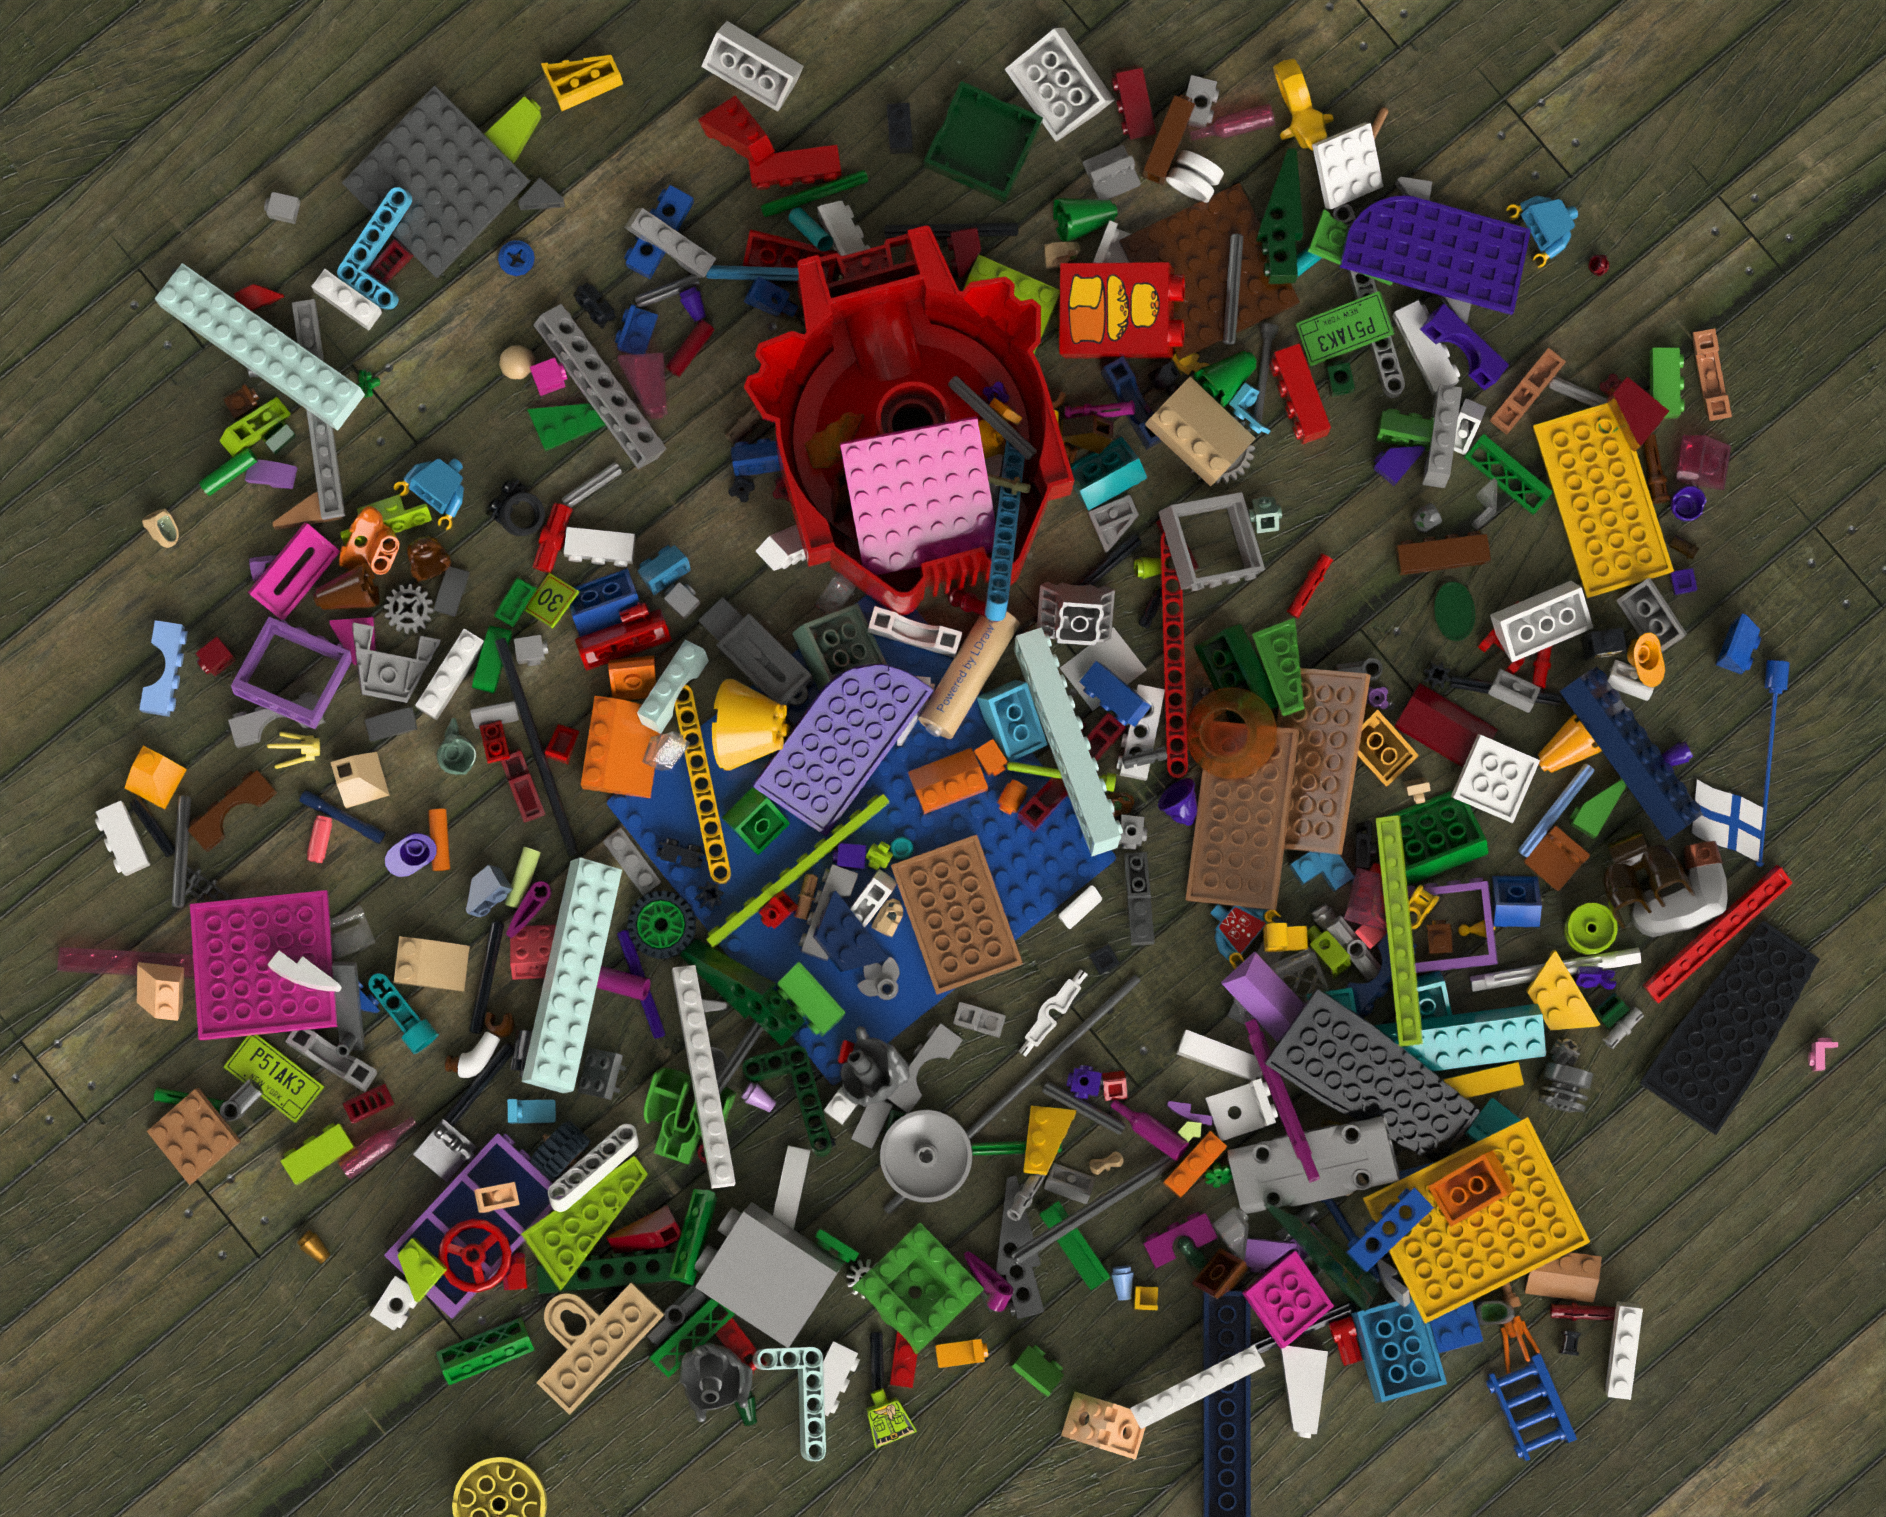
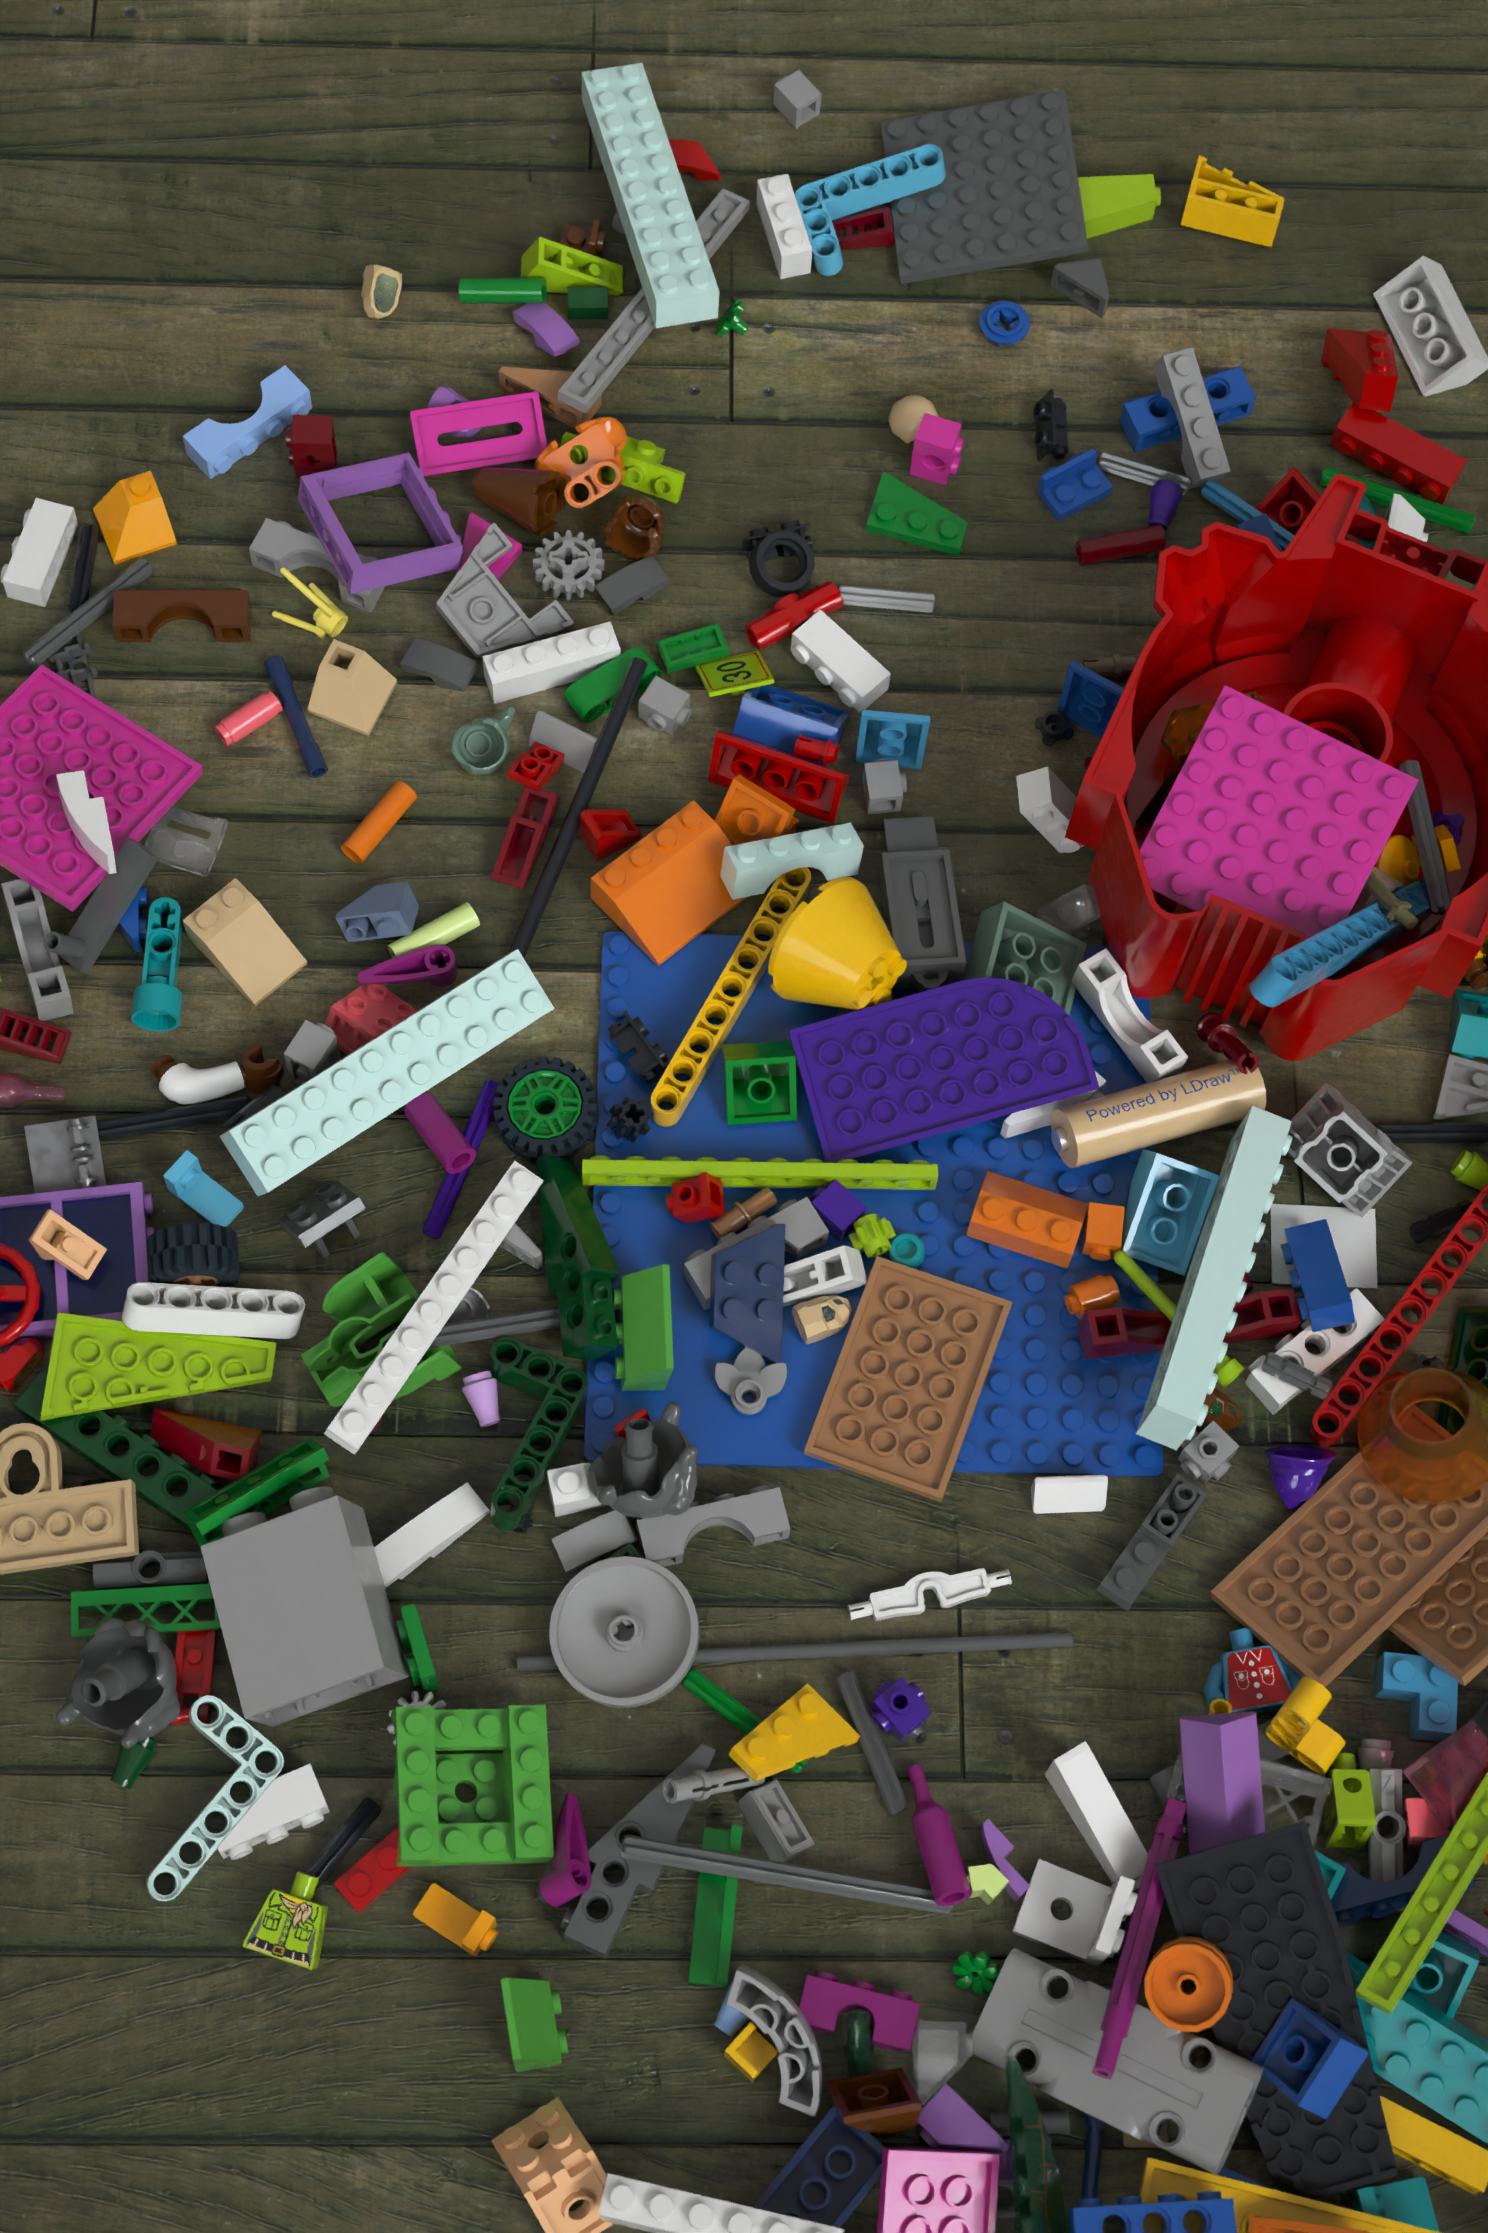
camera: 40 degrees right, 15 degrees down
dark purple piece [385,832,437,877] -> none
dark azure torso [394,459,464,530] -> none
black axle [469,922,504,1034] -> none
light grey brick [534,304,667,470] -> none
light grey plate [603,828,662,896] -> none
clear pink slope [618,353,668,419] -> none
clear slope [642,732,690,771] -> none
light grey slope [953,1002,1006,1038] -> none
black plate [1089,944,1120,975] -> none
tan piece [1089,1151,1123,1175] -> none
red slope [1102,1071,1128,1101] -> none
orange brick [1163,1131,1227,1198] -> none
none -> light grey brick [284,1020,341,1085]
none -> light grey brick [726,1964,823,2117]
none -> orange wheel [1145,1937,1233,2032]
none -> blue slope [1251,1998,1369,2119]

